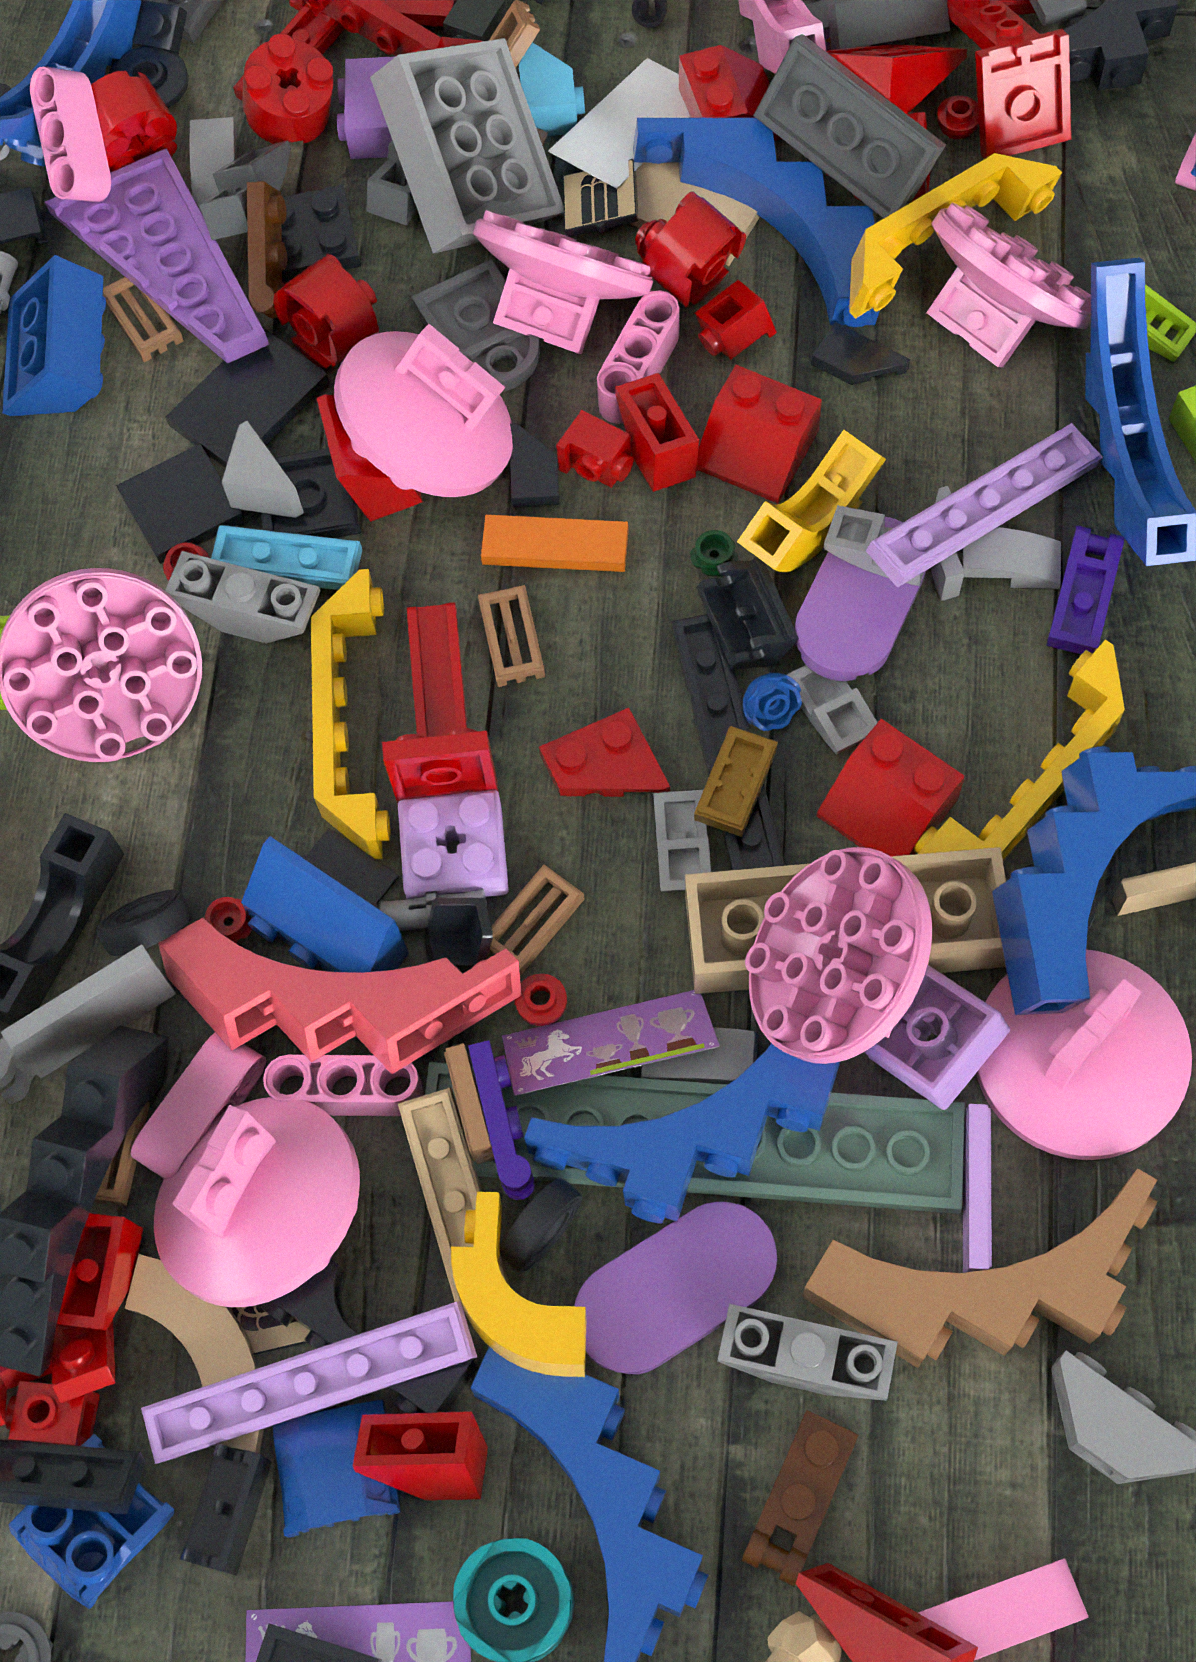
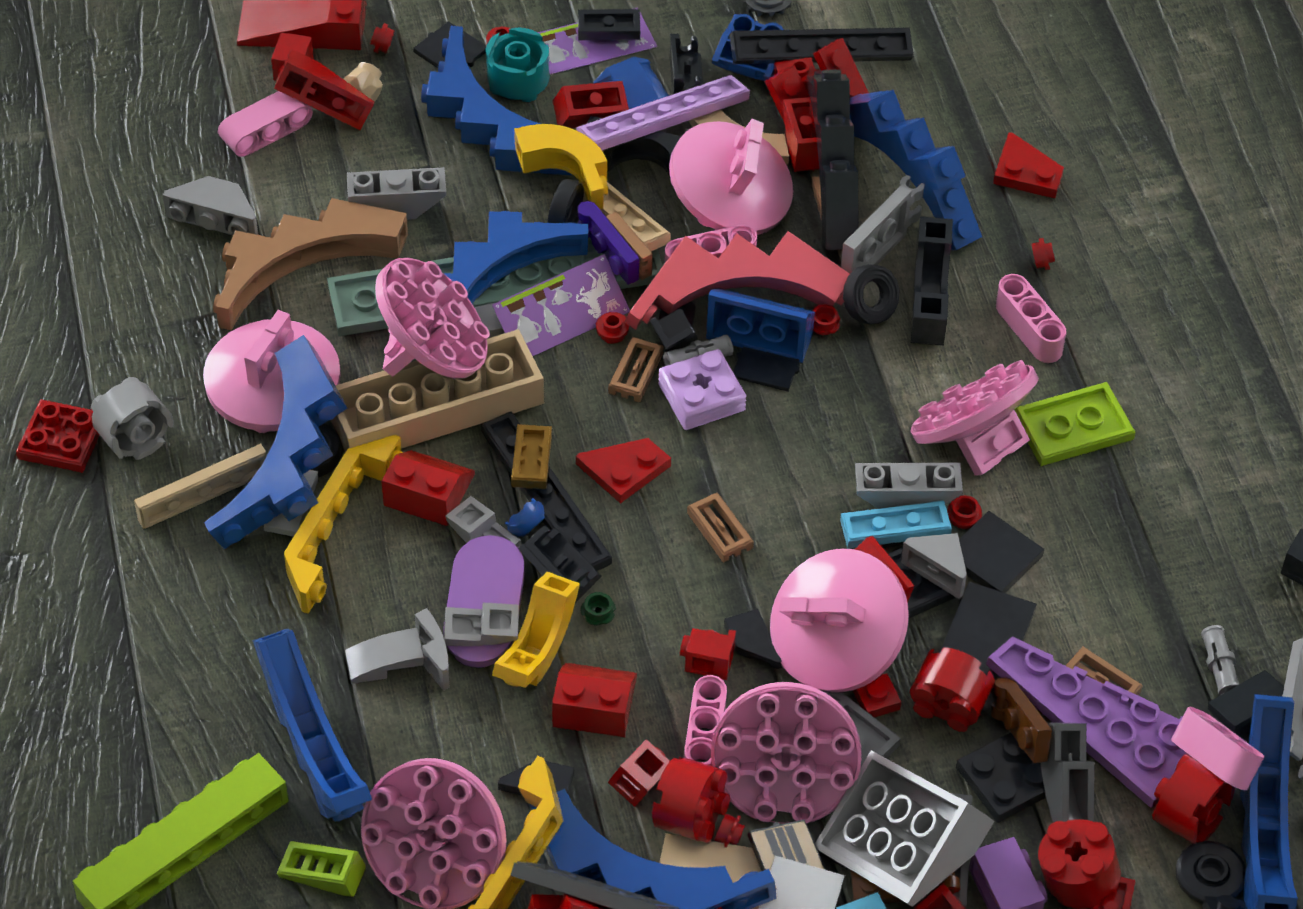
camera: 155 degrees right, 15 degrees down
blue slope [3,255,106,416] -> none
bright pink beam [131,1032,266,1178] -> none
light grey slope [190,117,237,212] -> none
yellow slope [311,569,391,859] -> none
red bracket [382,602,499,804] -> none
orange tile [481,515,629,572] -> none
medium lavender tile [574,1202,777,1374] -> none
red slope [615,373,699,492] -> none
light grey slope [653,790,711,892] -> none
reddish brown plate [741,1410,859,1587] -> none
lavender brick [865,965,1010,1110] -> none
lavender tile [866,423,1103,588] -> none
lavender tile [963,1104,992,1273] -> none
dark purple plate [1046,525,1125,654] -> none

